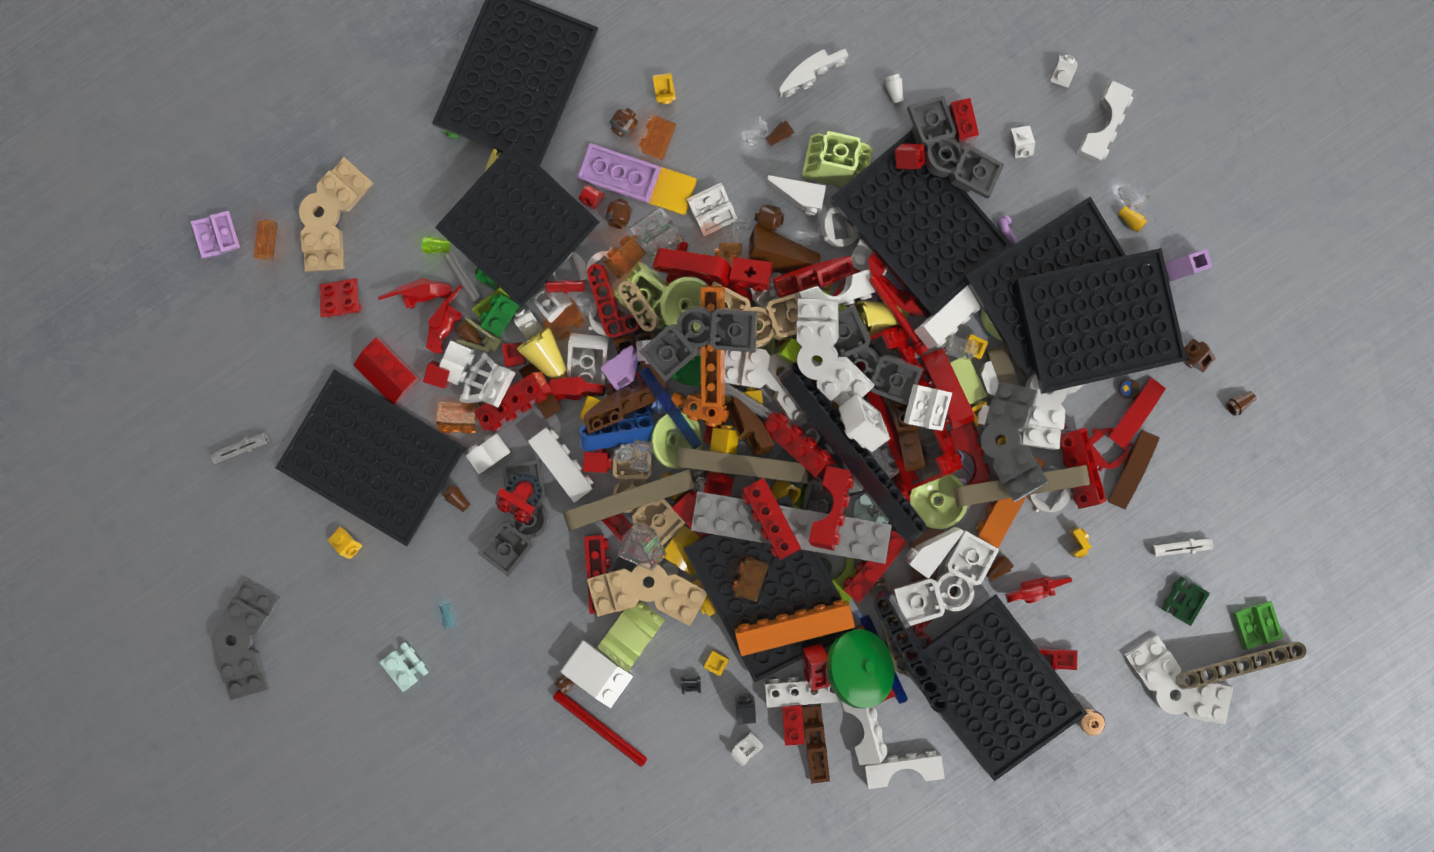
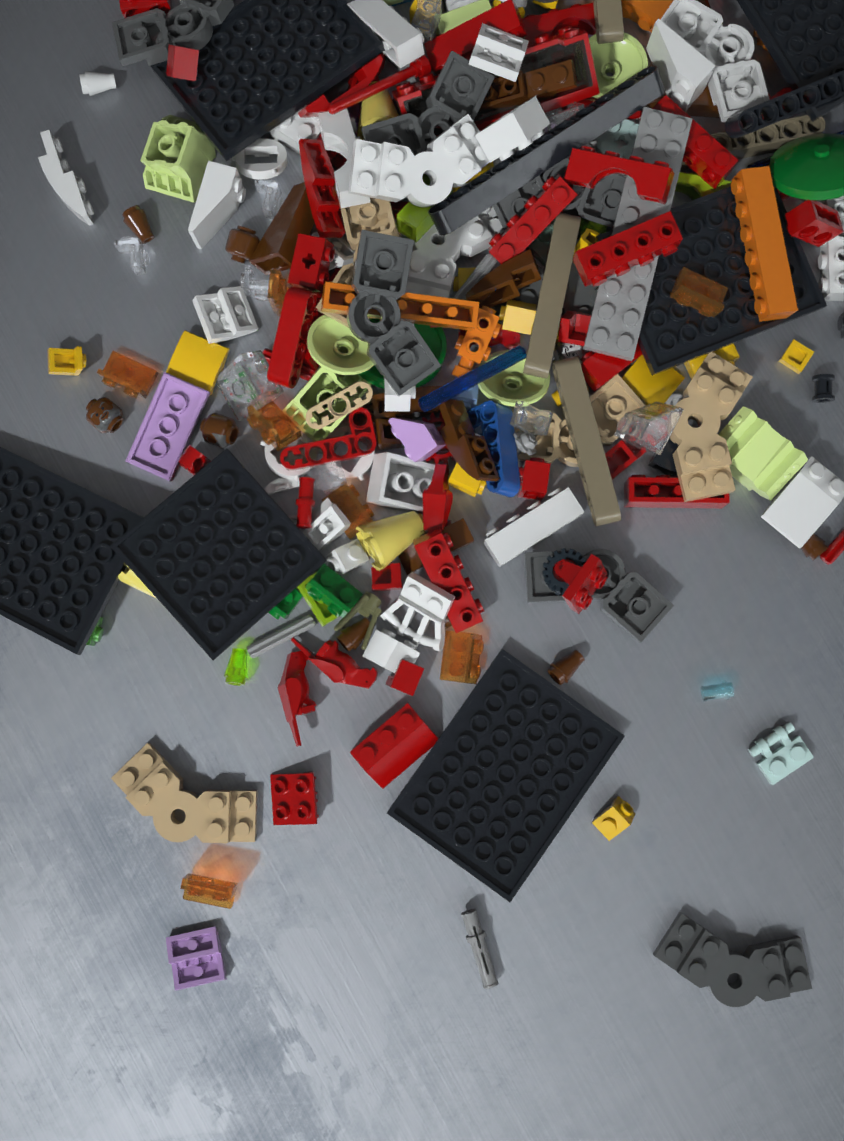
camera: 85 degrees left, 5 degrees down
white brick [466,433,512,475] -> none

